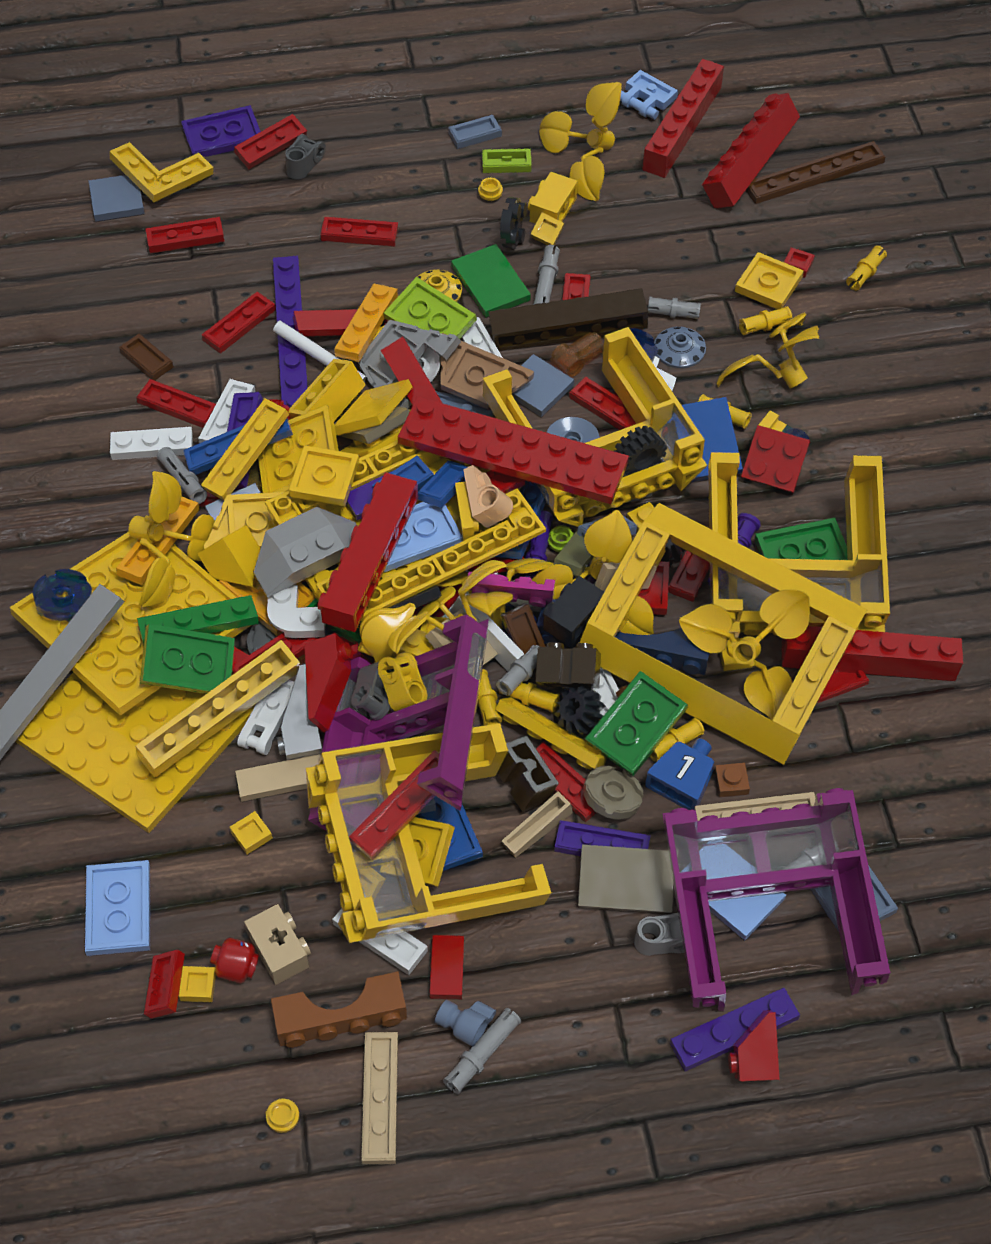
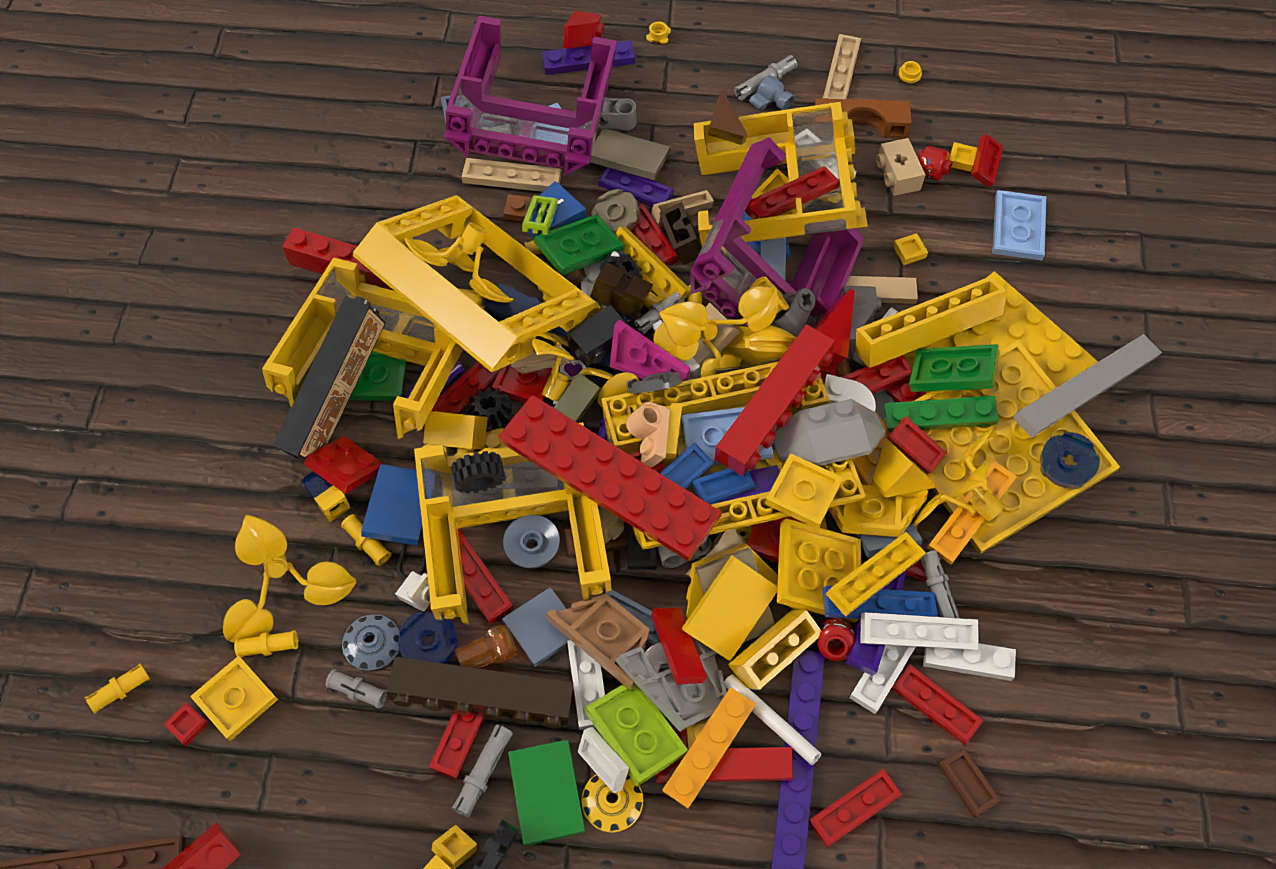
camera: 165 degrees left, 5 degrees up
none -> black brick [273,296,386,462]
none -> yellow brick [423,411,488,453]
none -> lime tile [522,195,558,235]
none -> white tile [578,727,629,793]
none -> dark grey tile [626,372,682,394]
none -> yellow plate [646,22,671,44]
none -> reddish brown slope [708,92,747,145]
none -> white plate [861,613,978,650]
none -> red tile [886,416,947,475]

